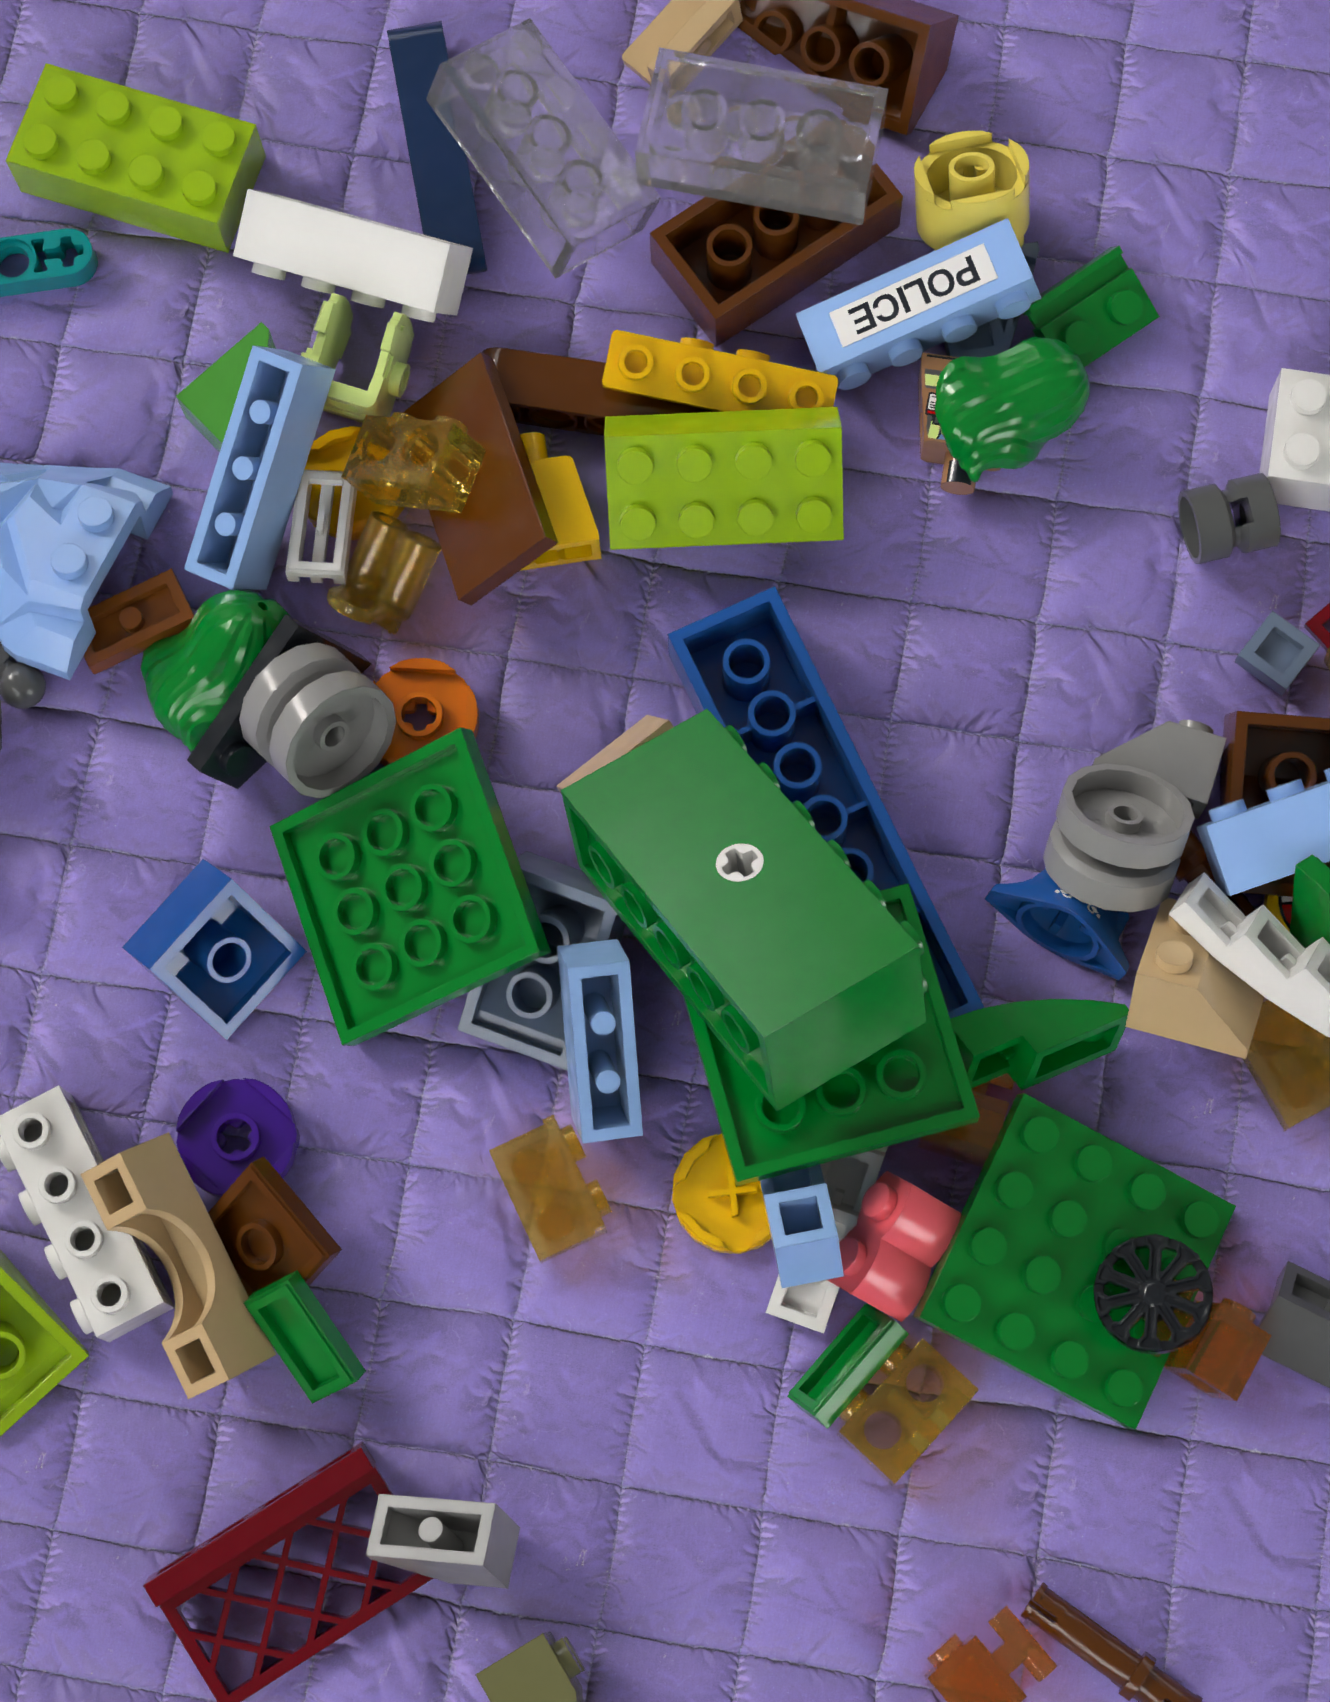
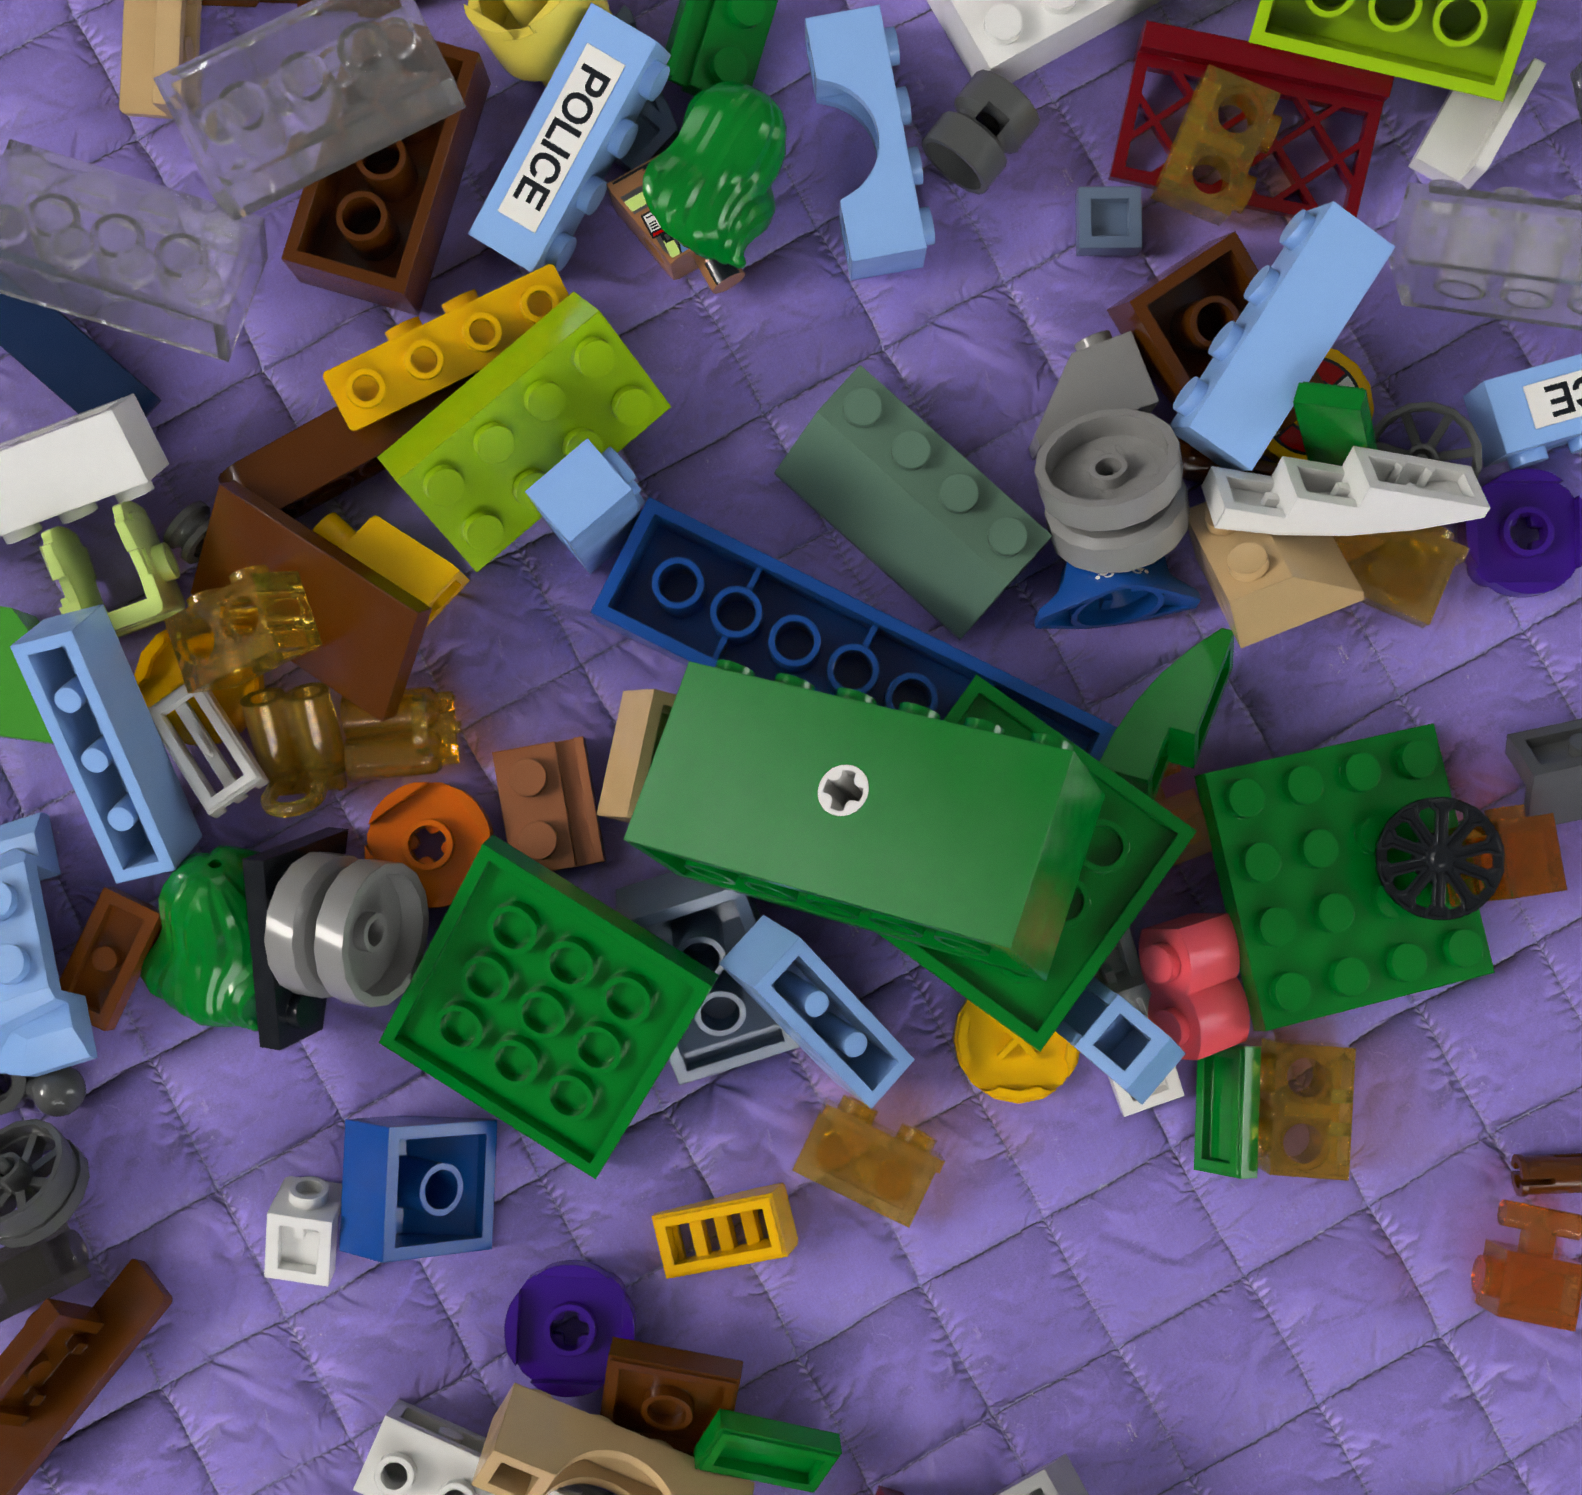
camera: 40 degrees left, 10 degrees up
none -> dark grey bush [163,501,210,564]
none -> white bracket [264,1176,342,1287]
none -> clear yellow piece [340,686,462,782]
none -> nougat plate [492,736,606,871]
none -> light blue brick [525,438,646,574]
none -> yellow slope [651,1183,798,1279]
none -> sand green slope [774,365,1052,640]
none -> light blue arch [805,5,935,281]

